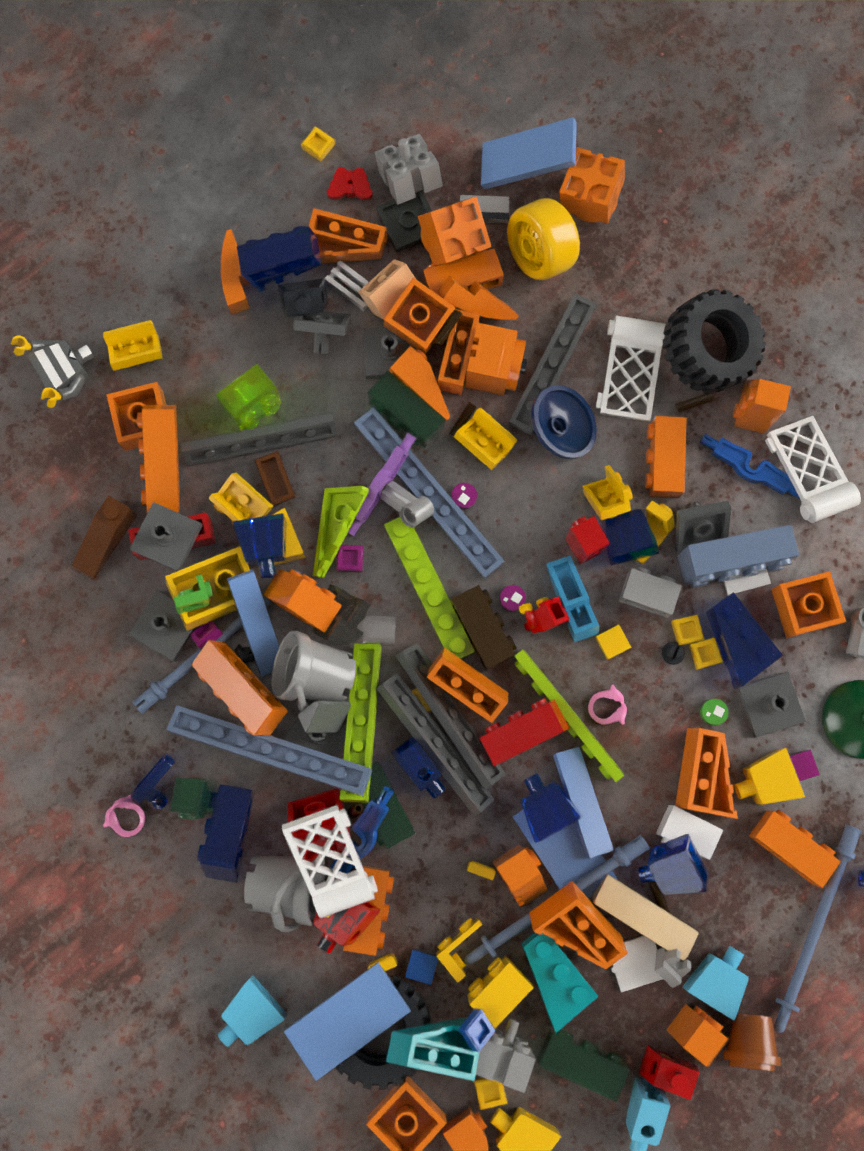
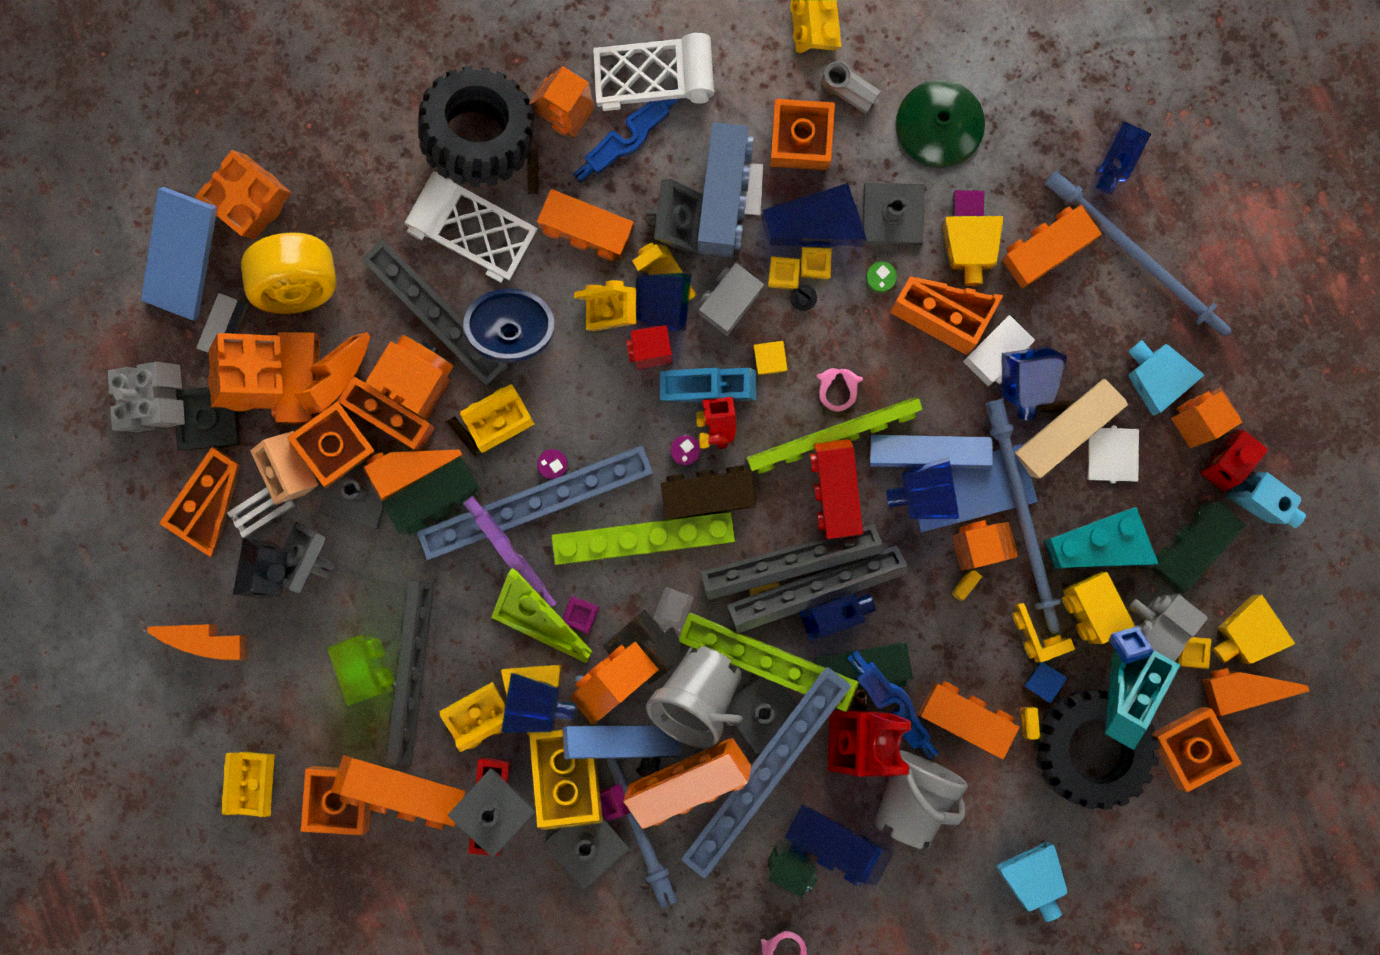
camera: 65 degrees left, 5 degrees up
torso [11,336,95,408] -> none
reddish brown slope [72,495,137,579] -> none
clear blue piece [131,753,175,809] -> none
bright green bracket [174,574,213,614] -> none
clear blue wedge [237,226,322,292] -> none
reddish brown tile [254,451,296,506] -> none
white piece [282,805,378,918] -> none
medium blue tile [284,962,411,1081] -> none
dark grey slope [298,701,351,733] -> none
yellow tile [301,126,335,162] -> none
red torso [313,901,380,953] -> none
red animal [327,167,373,200] -> none
light grey piece [381,481,434,528] -> none
orange brick [427,647,509,723] -> none
dark brown piece [433,310,463,345] -> none
orange wedge [529,881,628,969] -> none
light grey tile [655,947,691,988] -> none
dark orange piece [723,1014,781,1072] -> none

